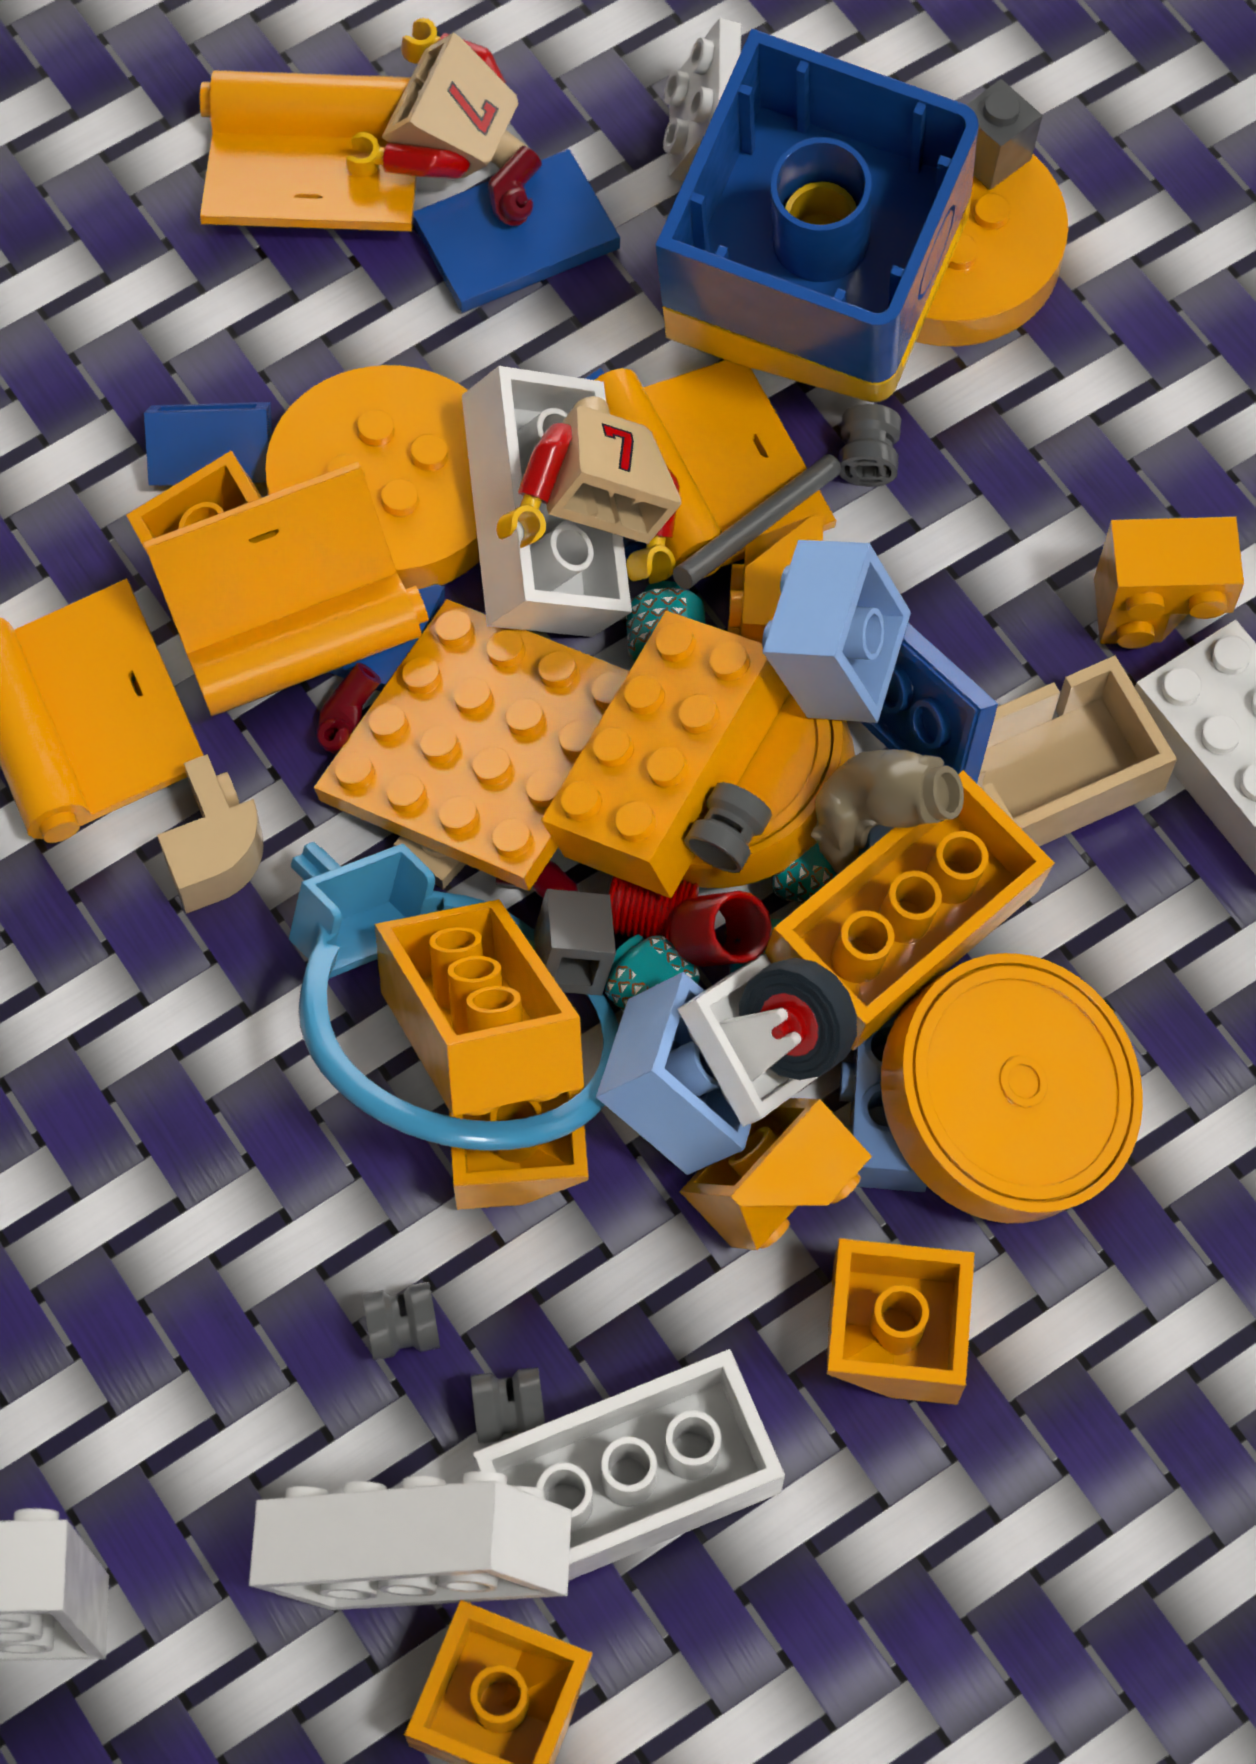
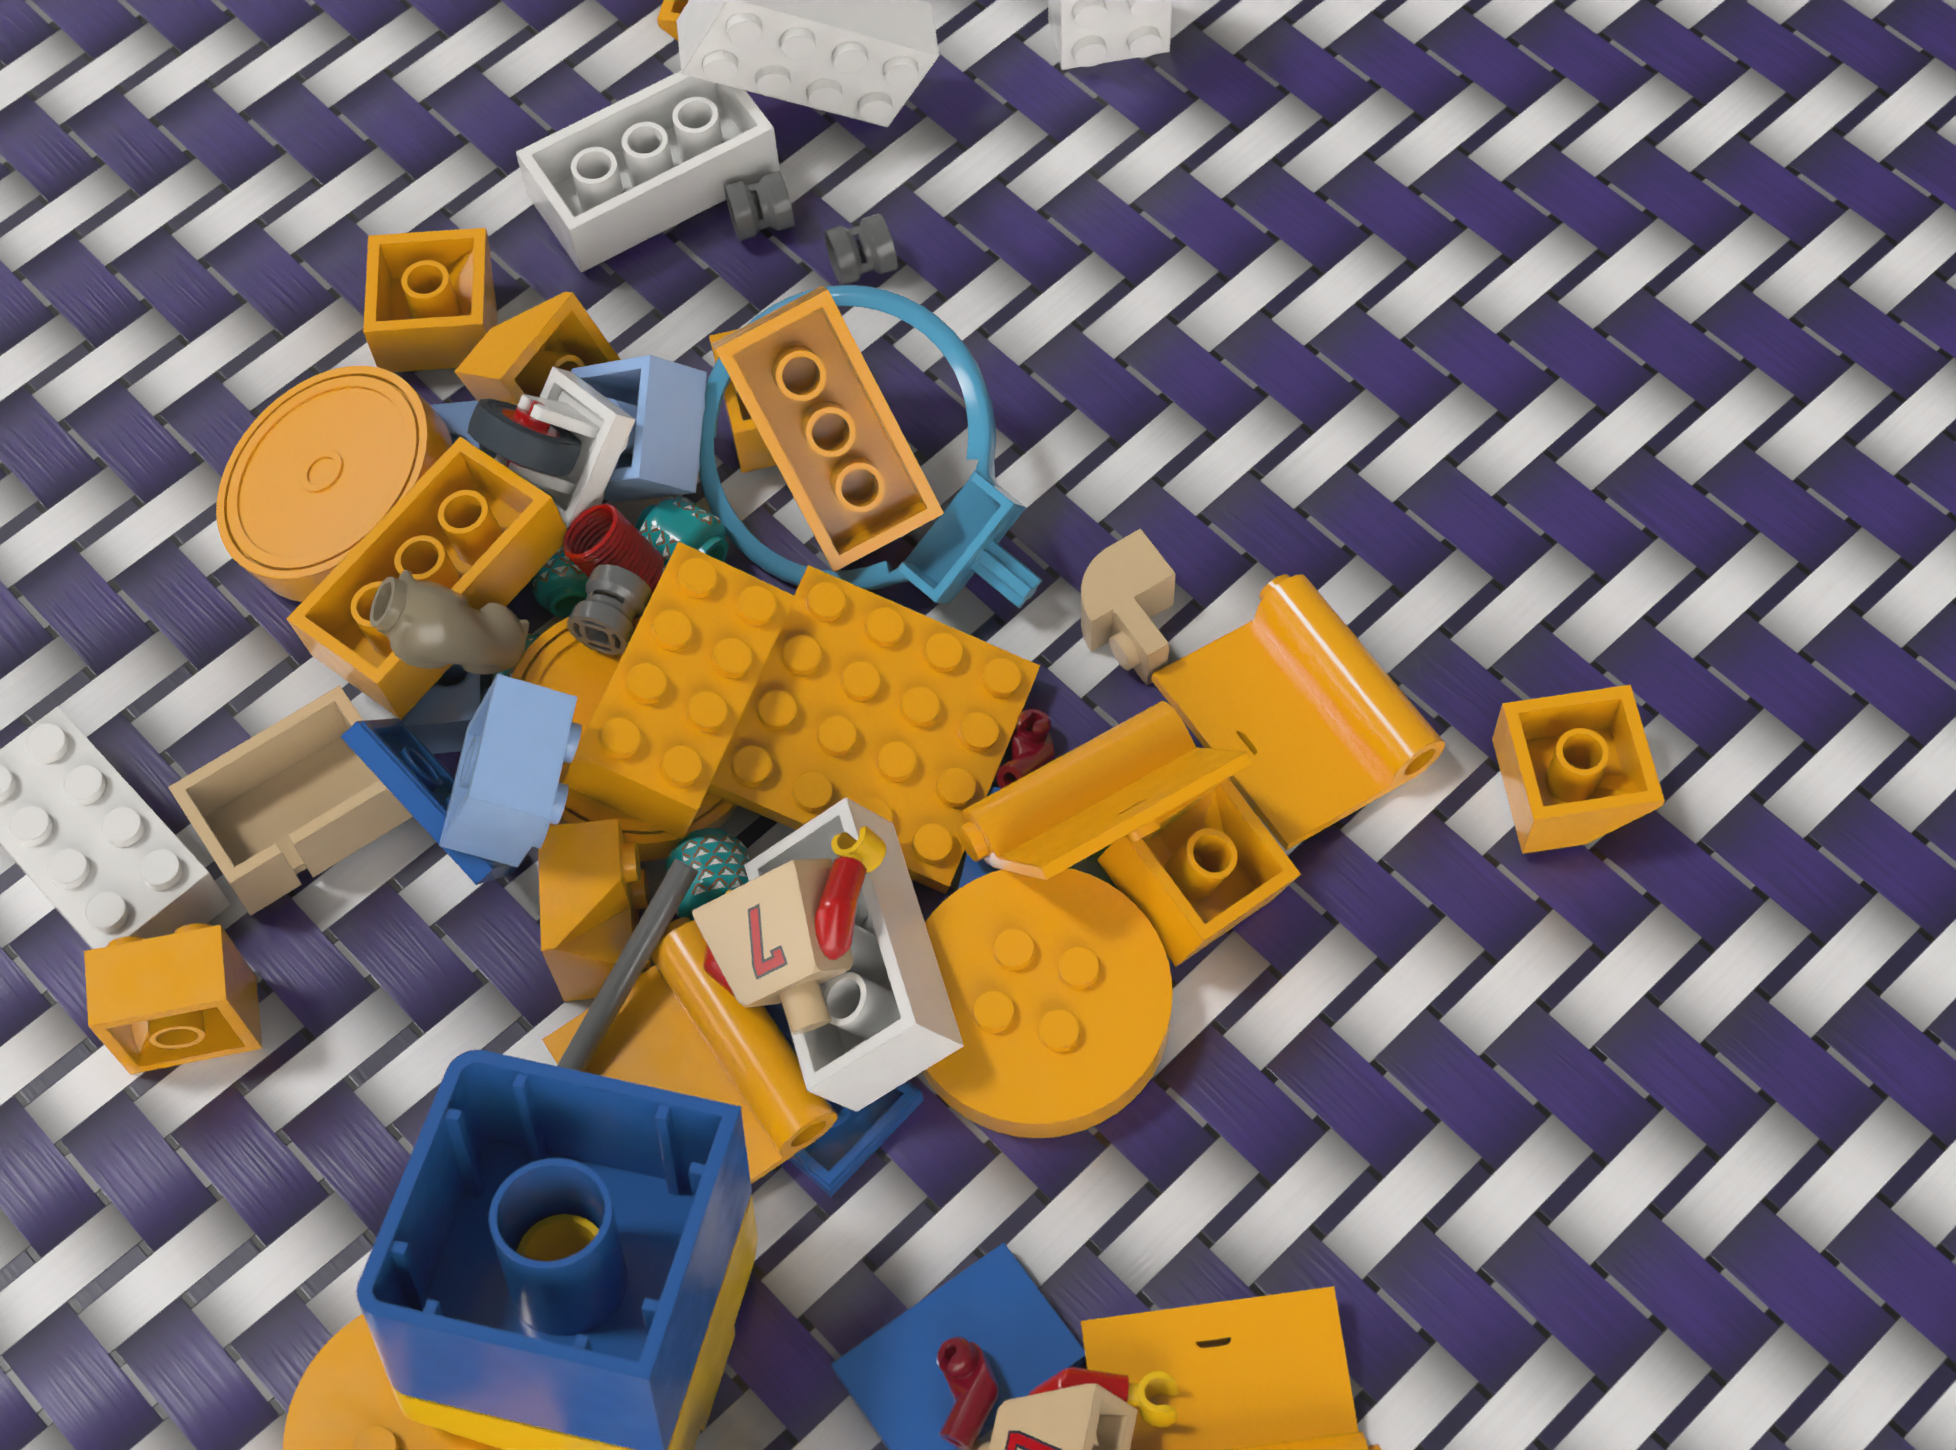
camera: 175 degrees right, 5 degrees down
blue brick [144,402,272,486] -> none
dark grey brick [534,889,616,996] -> none

